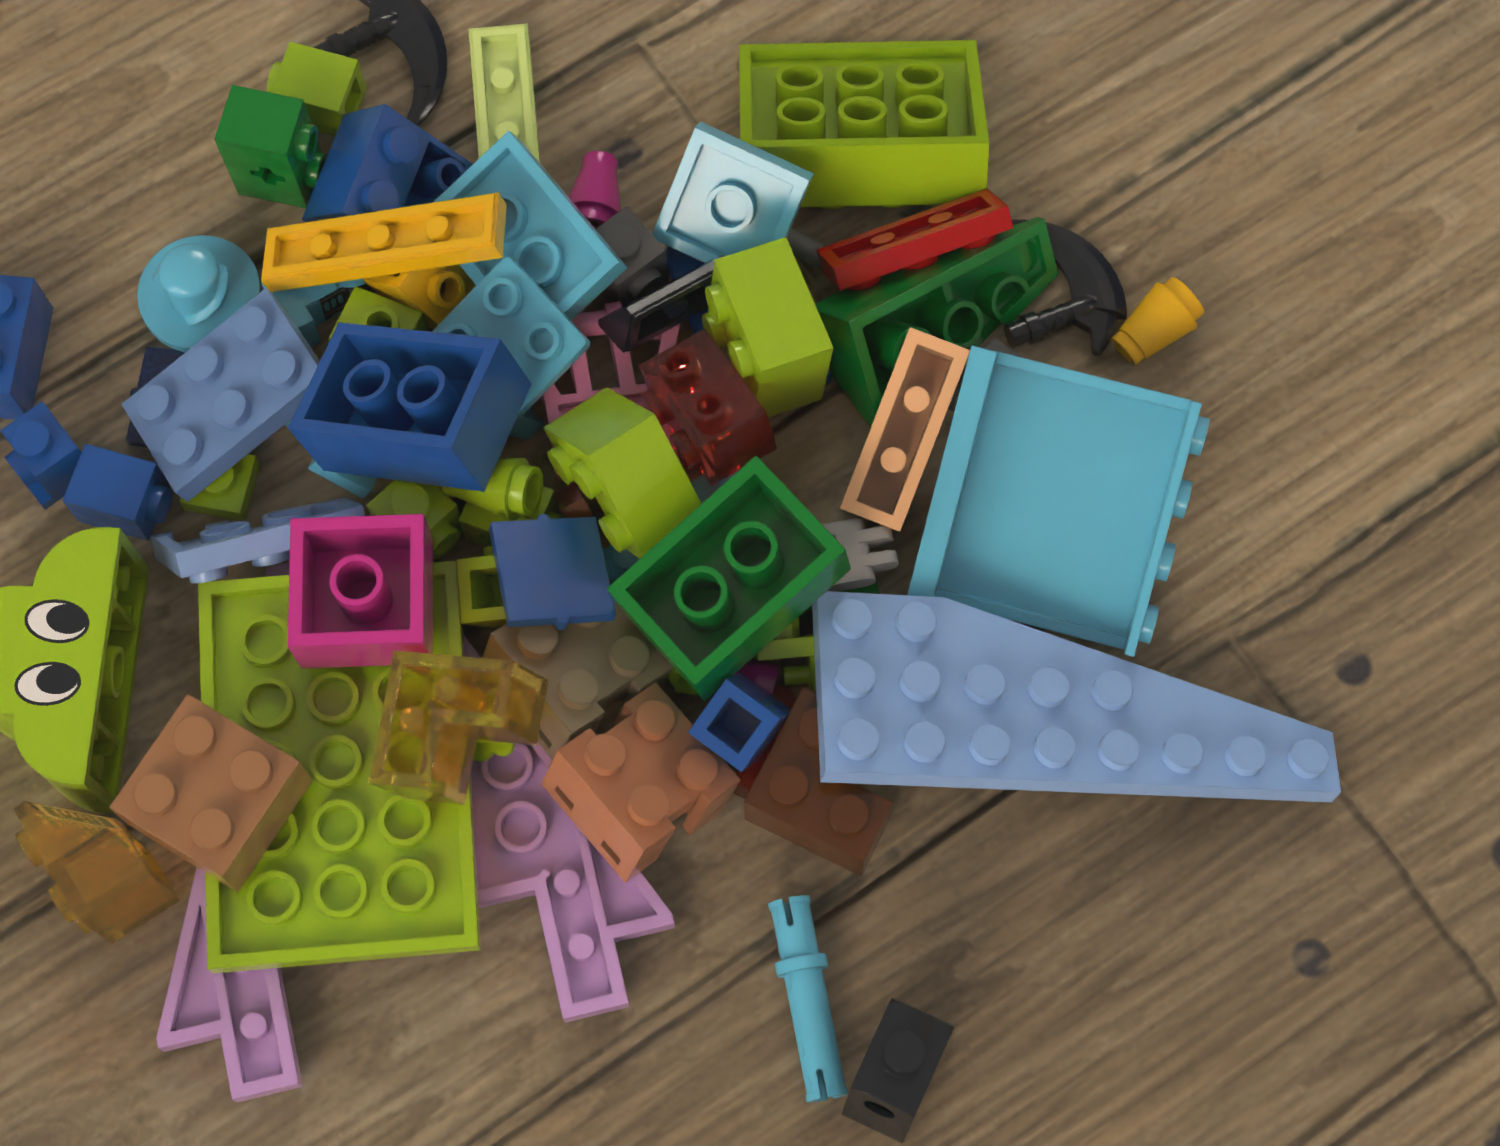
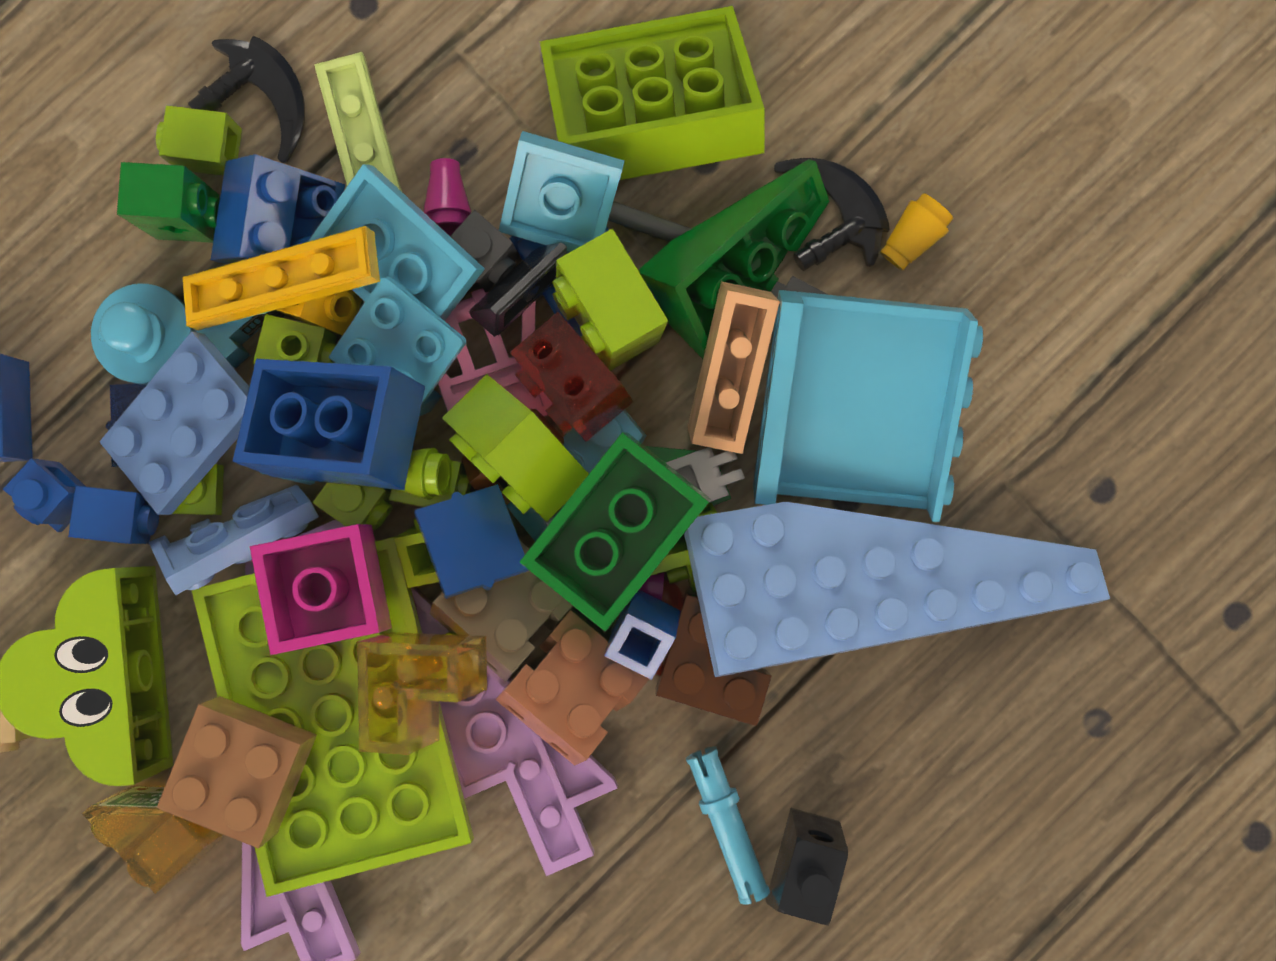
camera: 10 degrees left, 15 degrees up
red plate [816,188,1013,291] -> none

